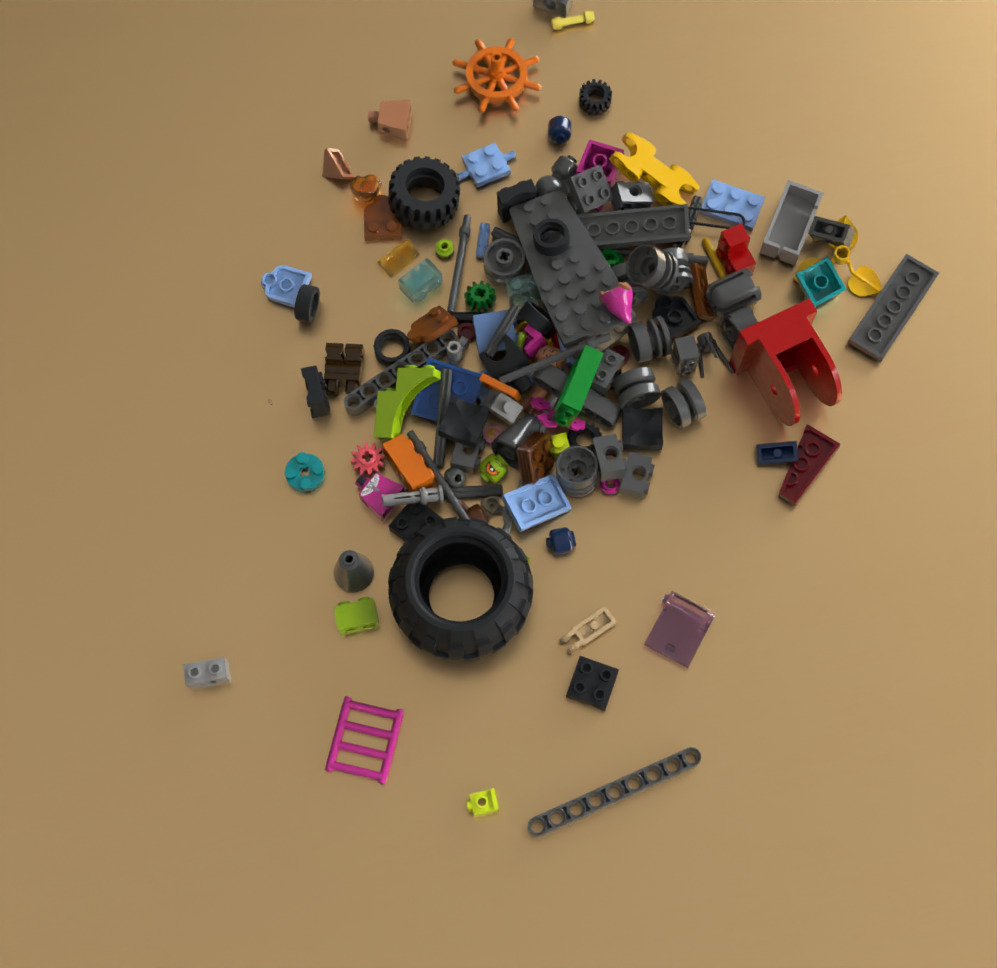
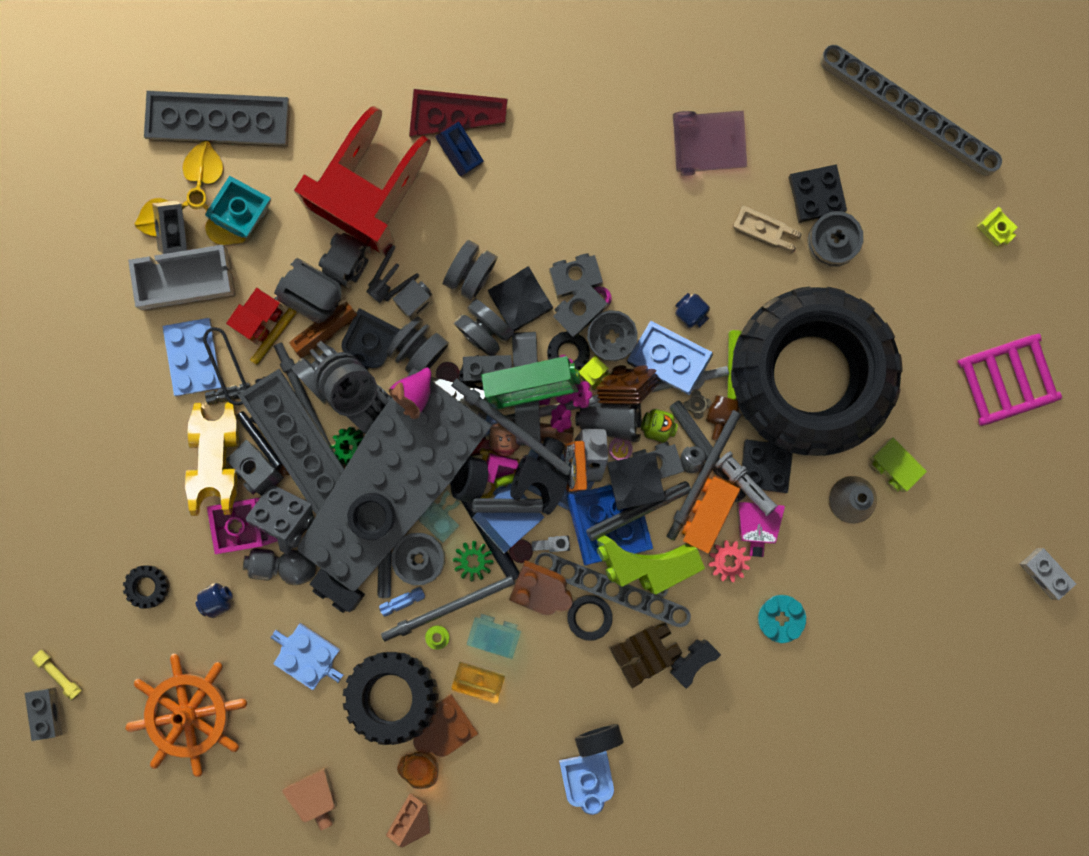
camera: 125 degrees left, 15 degrees up
none -> dark grey wheel [807,211,864,267]

